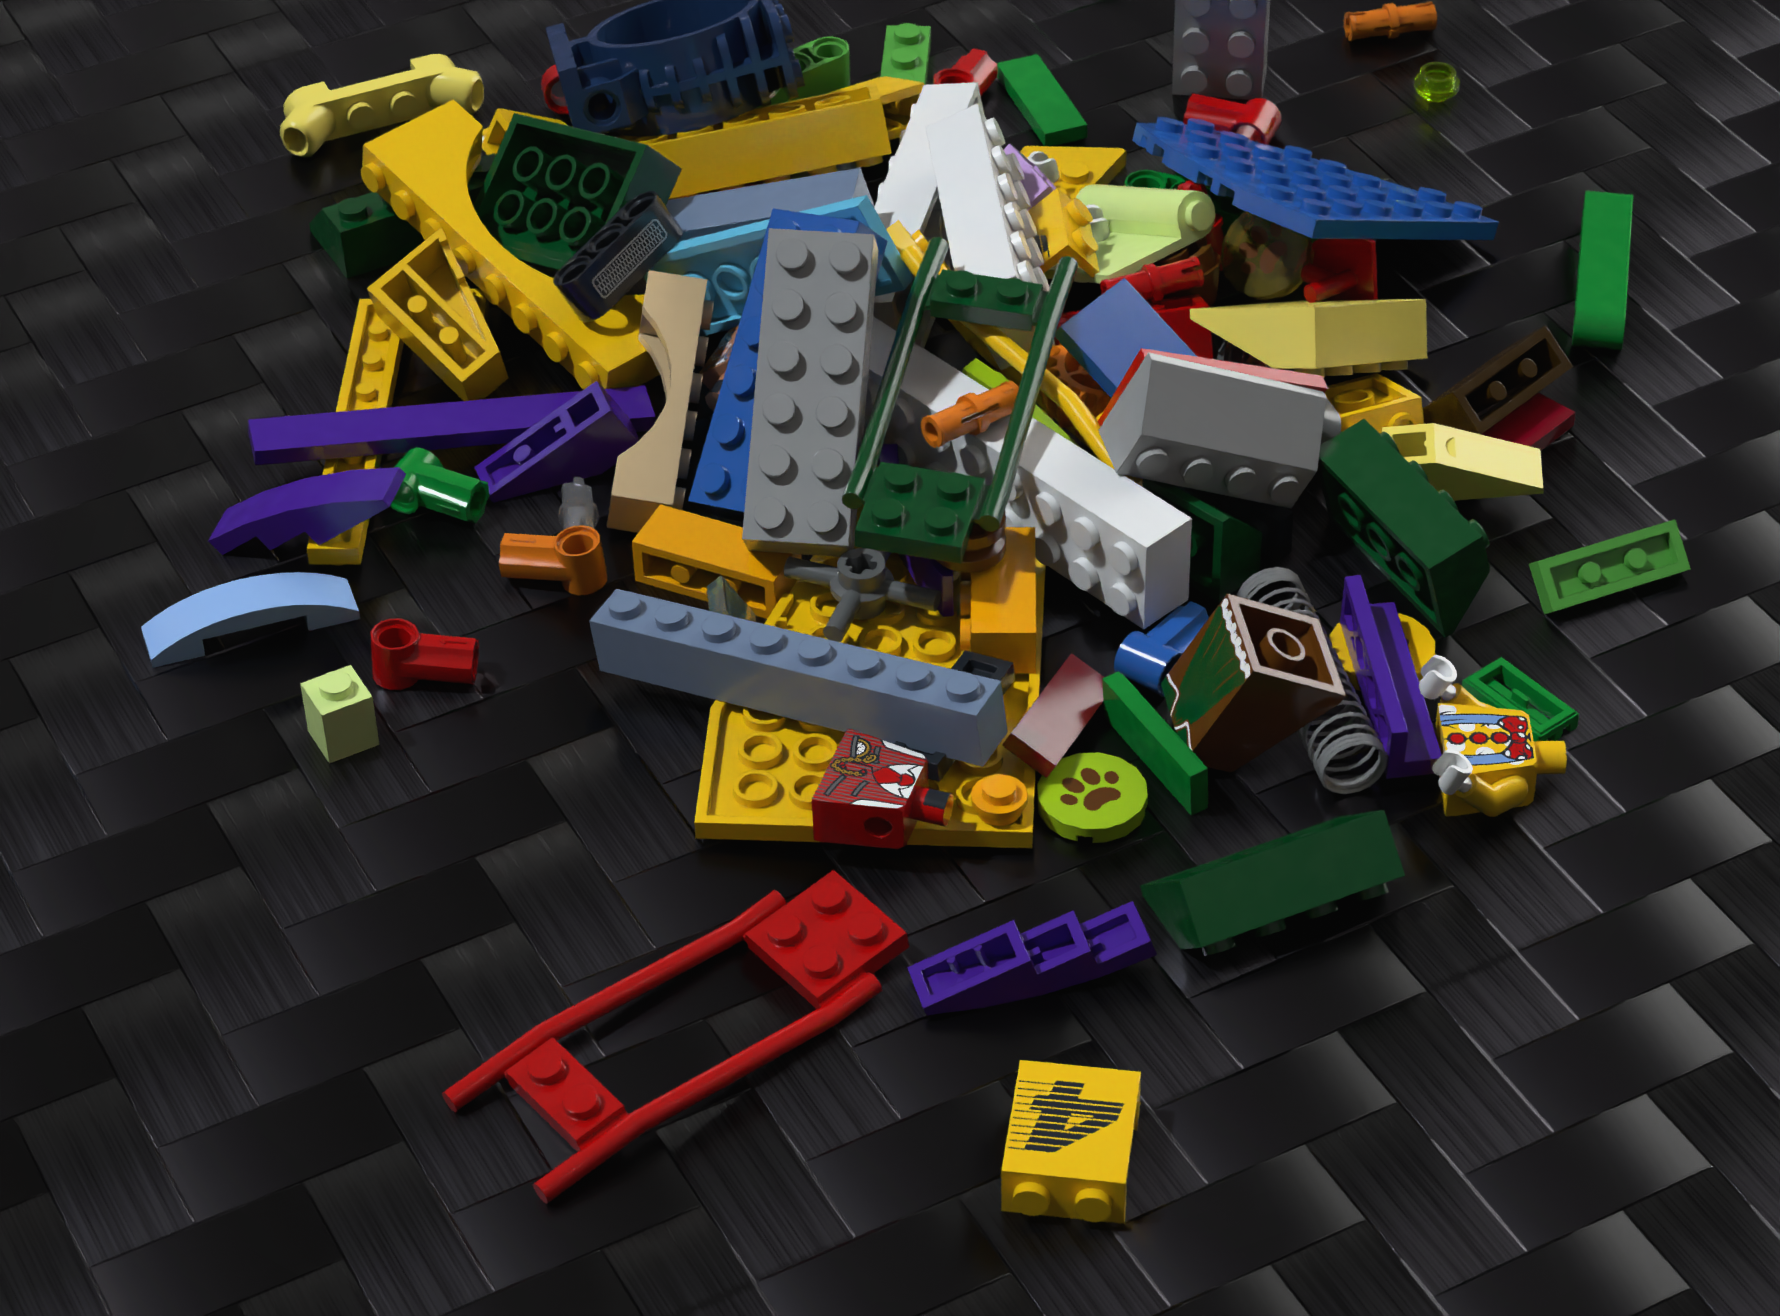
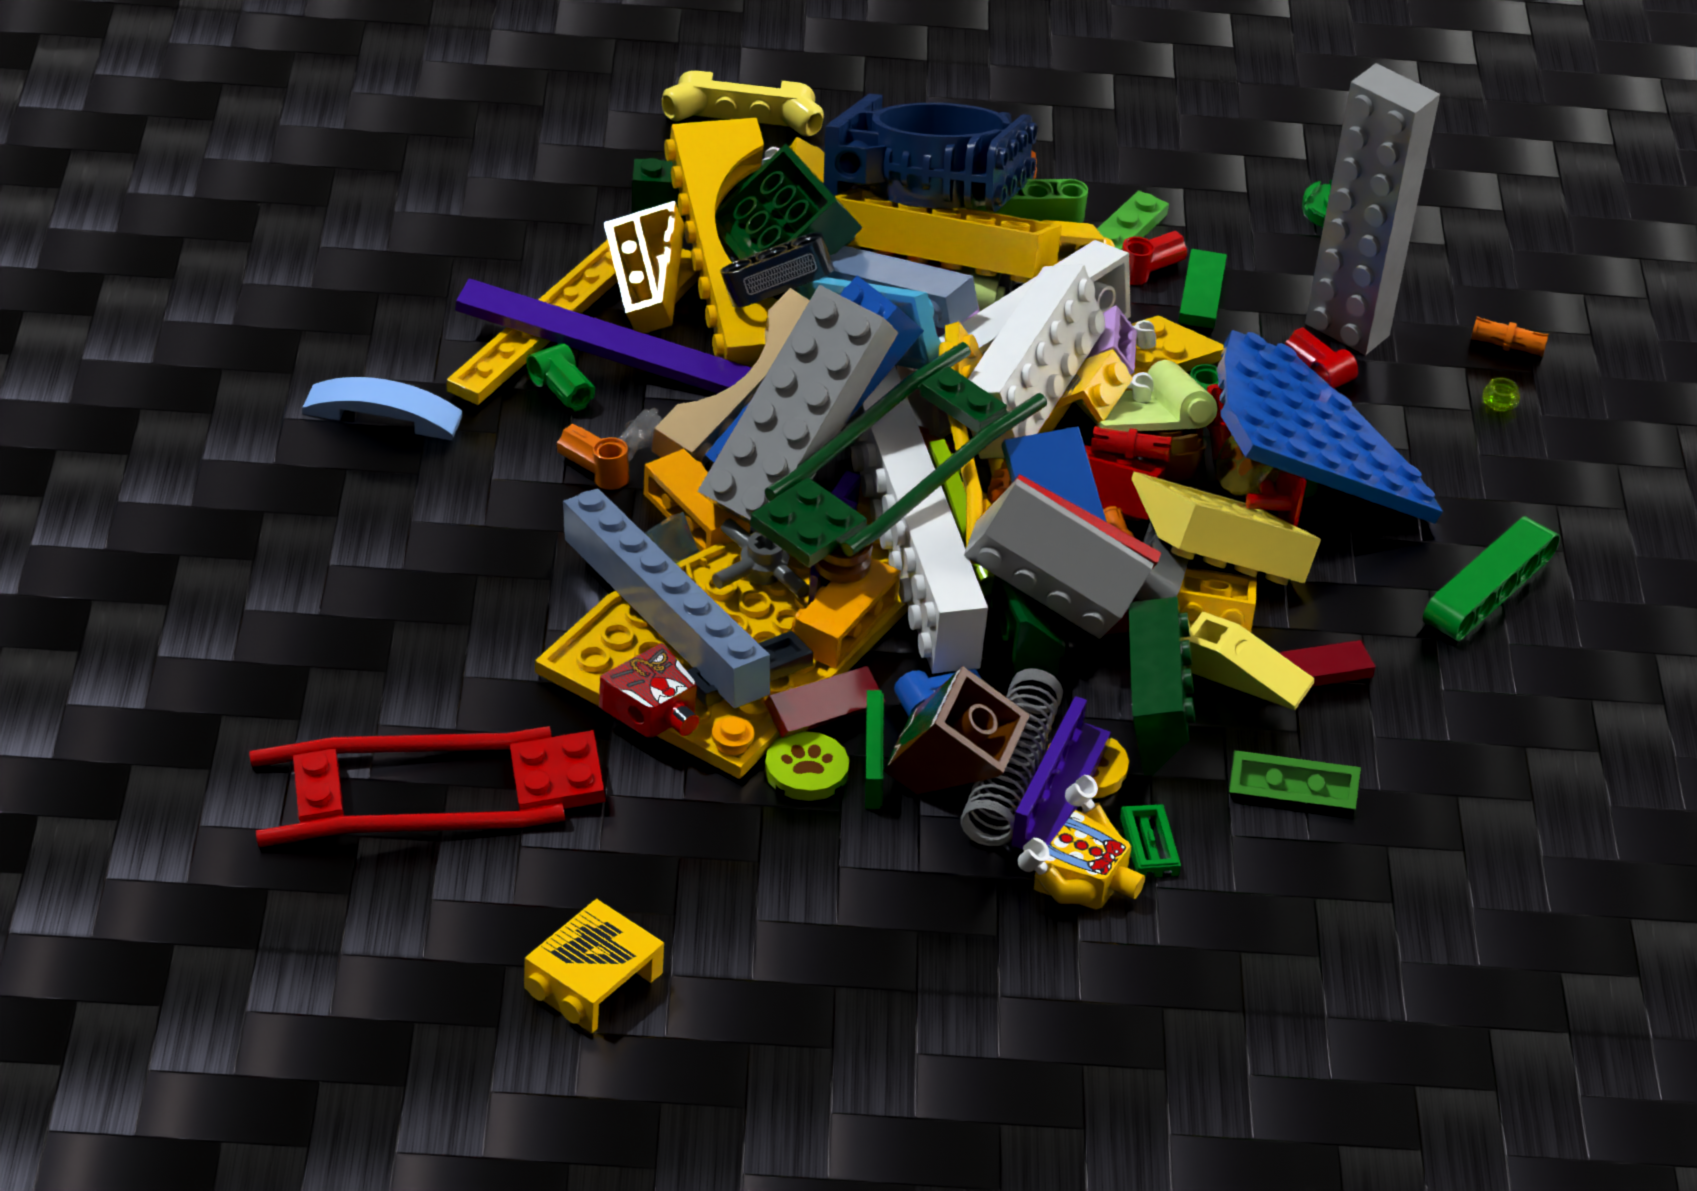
camera: 25 degrees right, 0 degrees up
dark purple slope [208,467,406,555] -> none
yellowish green brick [300,665,380,764] -> none
red piece [371,618,479,690] -> none
dark purple slope [475,381,640,503] -> none
dark purple slope [907,901,1157,1015] -> none
orange pin [921,381,1019,448] -> none
dark green slope [1140,810,1405,956] -> none
dark brown brick [1422,325,1573,434] -> none

